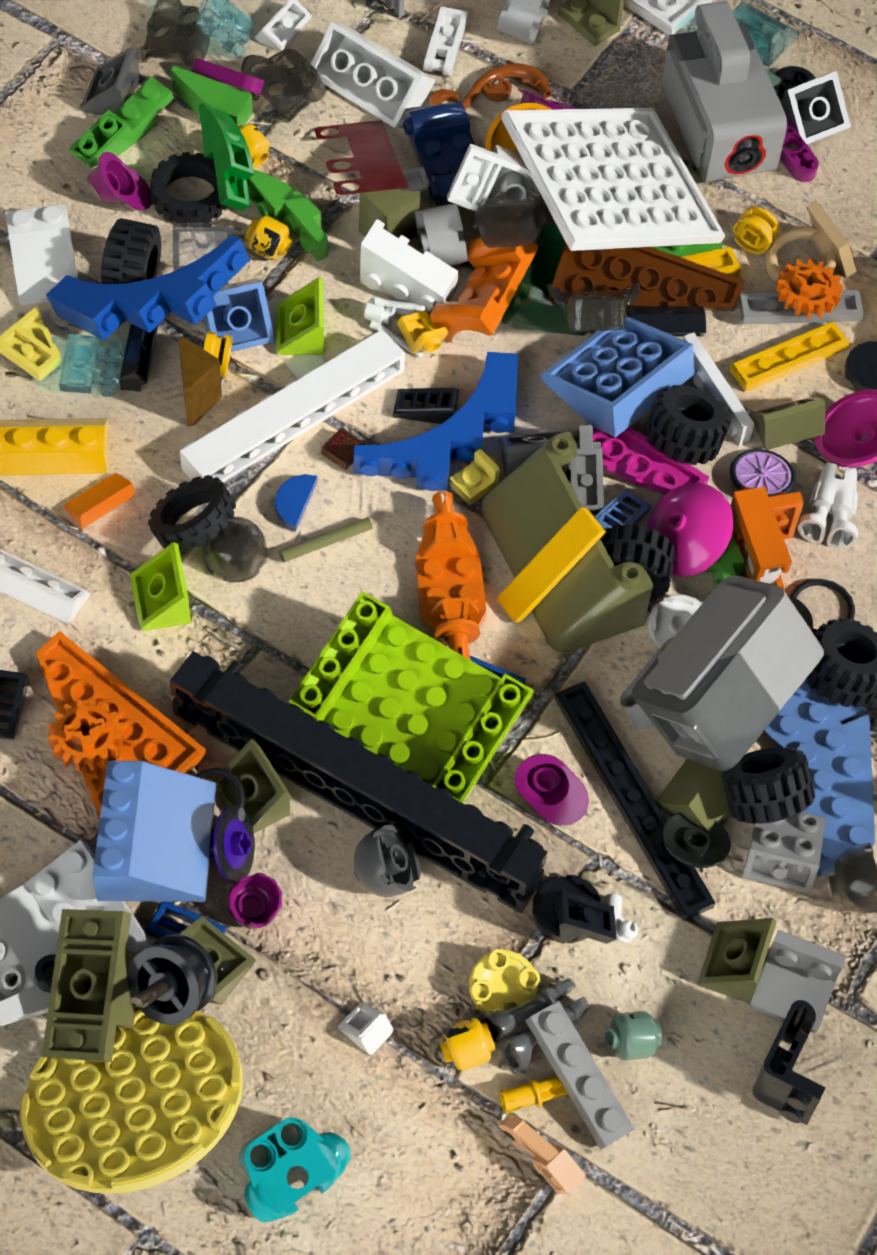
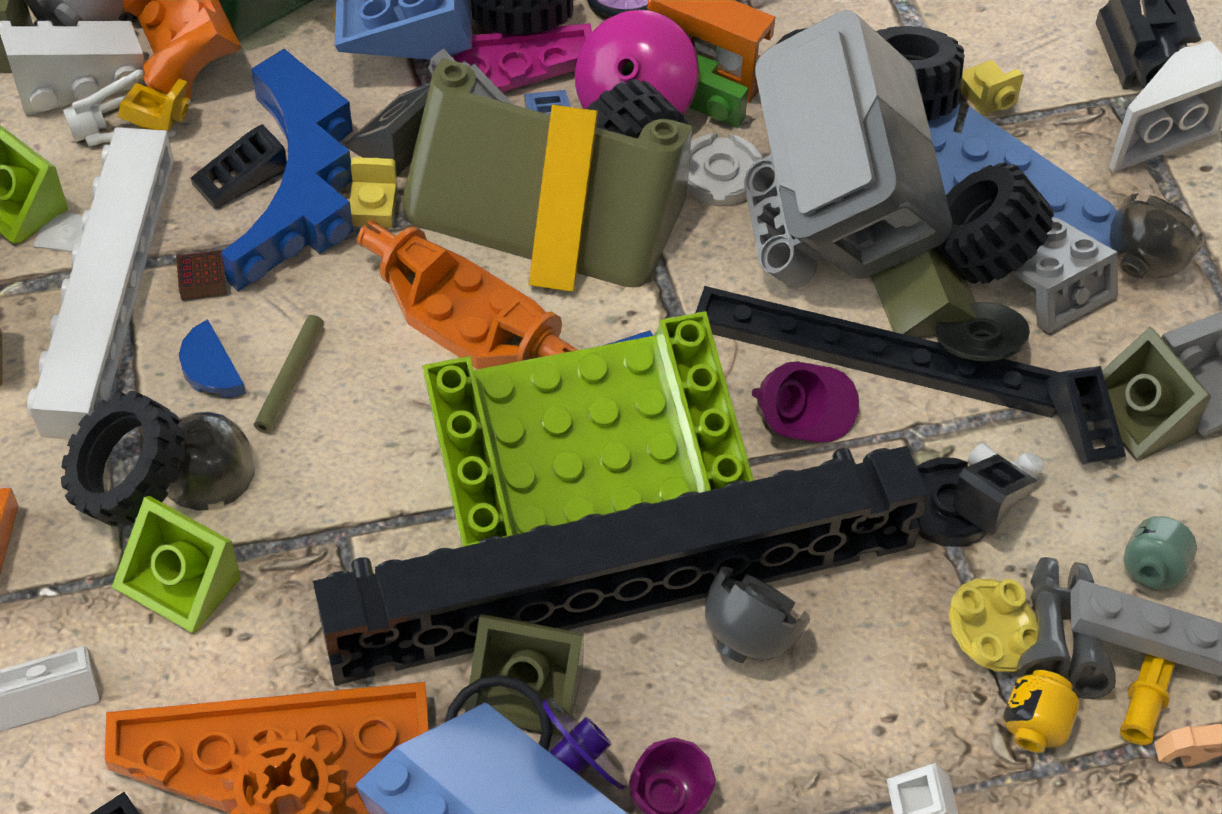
camera: 45 degrees left, 5 degrees down
none -> black slope [1045,366,1126,465]

